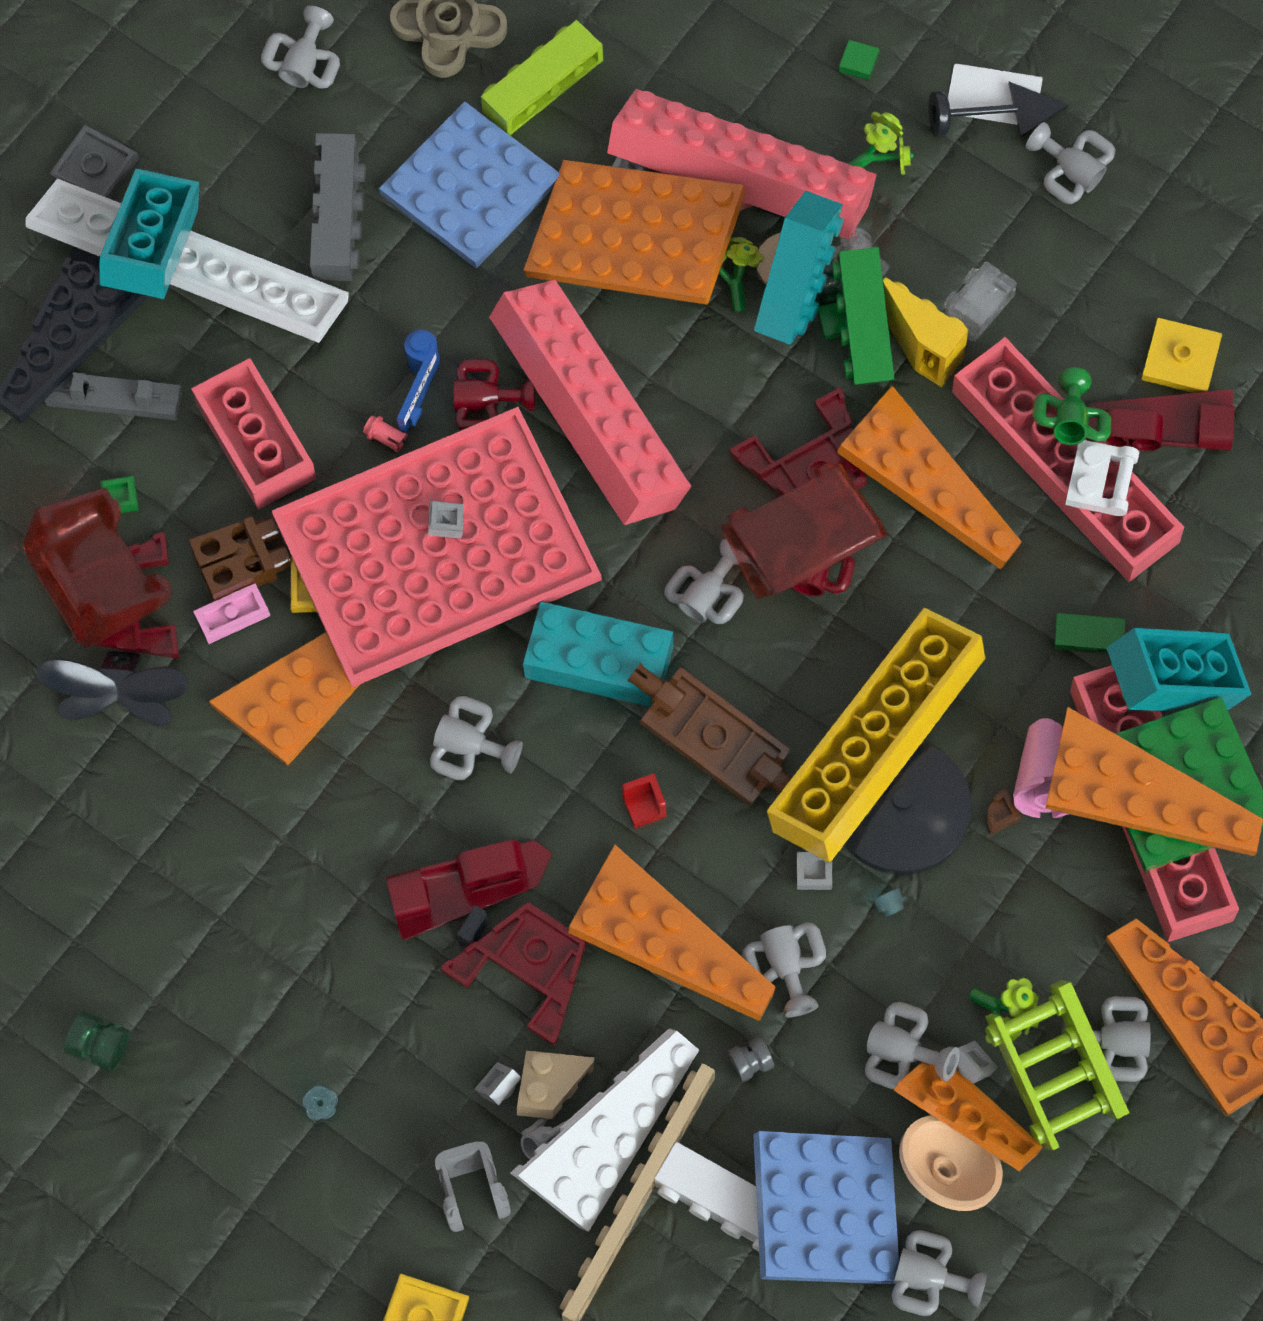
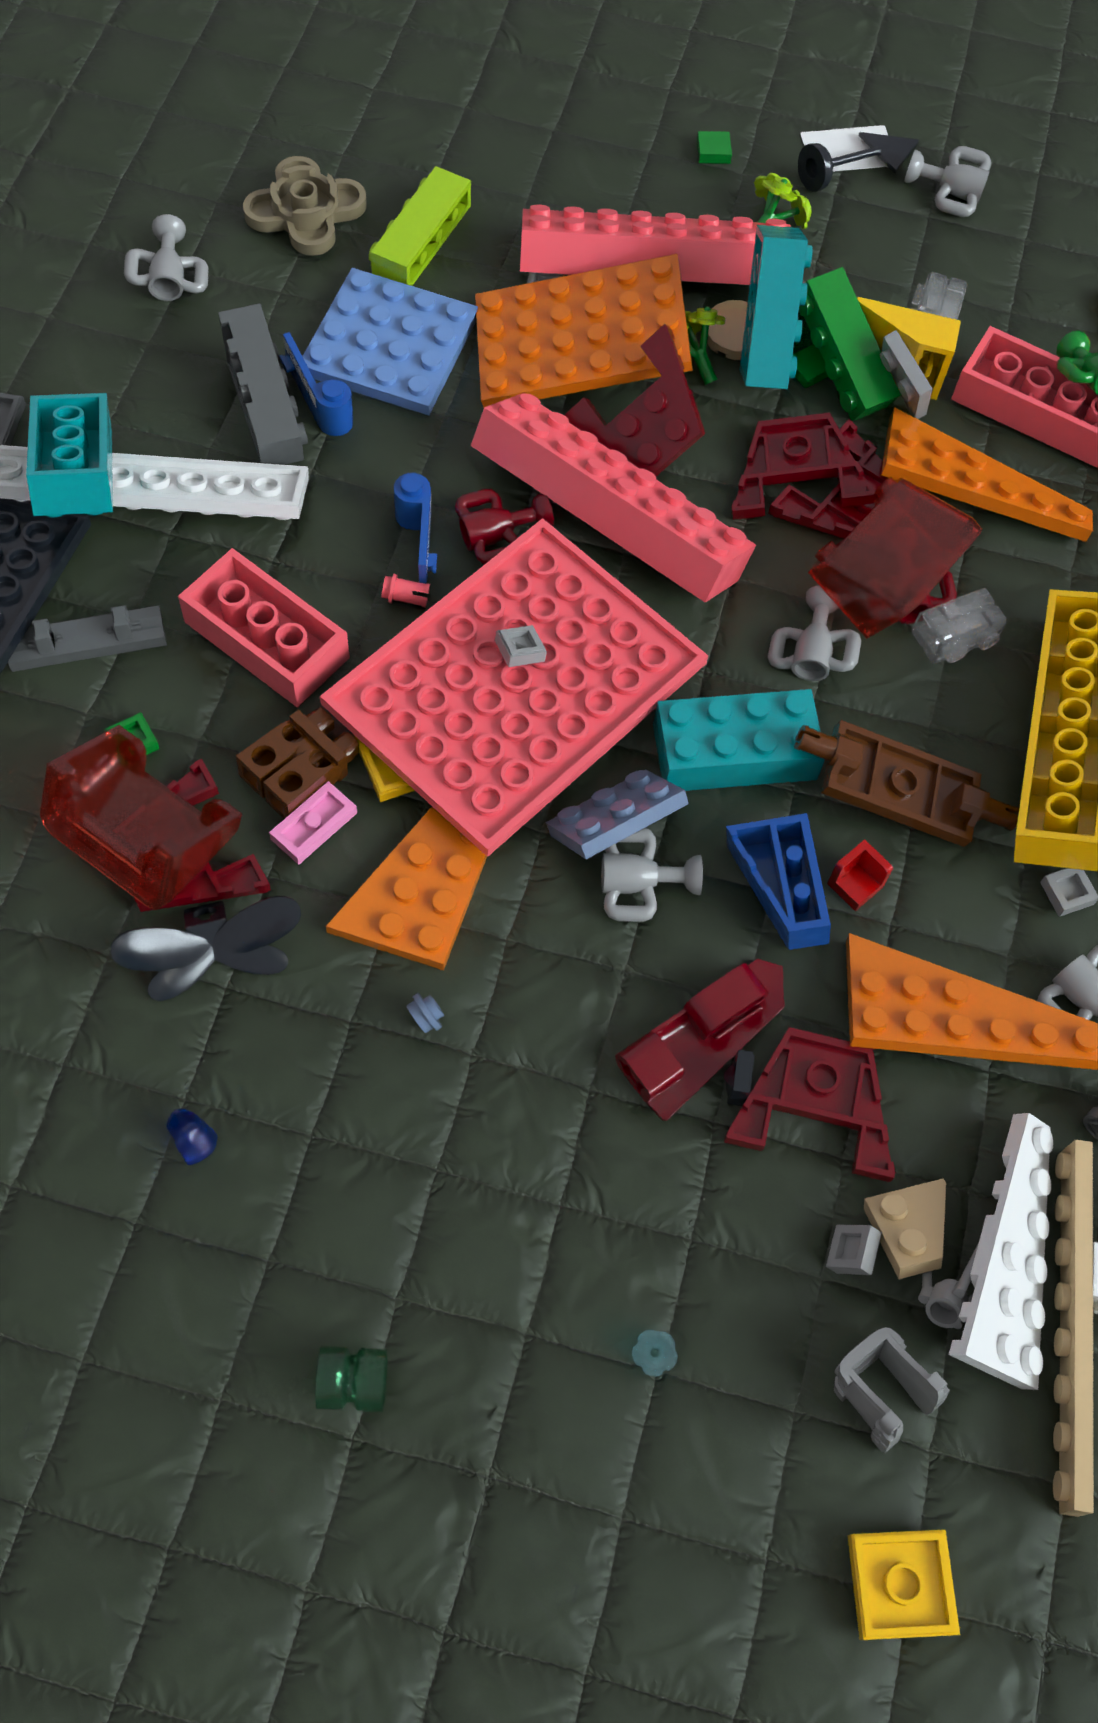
camera: 30 degrees left, 5 degrees down
none -> clear blue arm [166,1109,218,1165]
none -> blue door [279,332,353,436]
none -> sand blue plate [407,993,444,1033]
none -> sand blue plate [546,770,689,859]
none -> dark red wing [564,324,705,476]
none -> blue wedge [726,813,831,950]
none -> dark red wing [732,412,875,520]
none -> light grey wing [880,330,933,419]
none -> clear brick [912,588,1007,664]

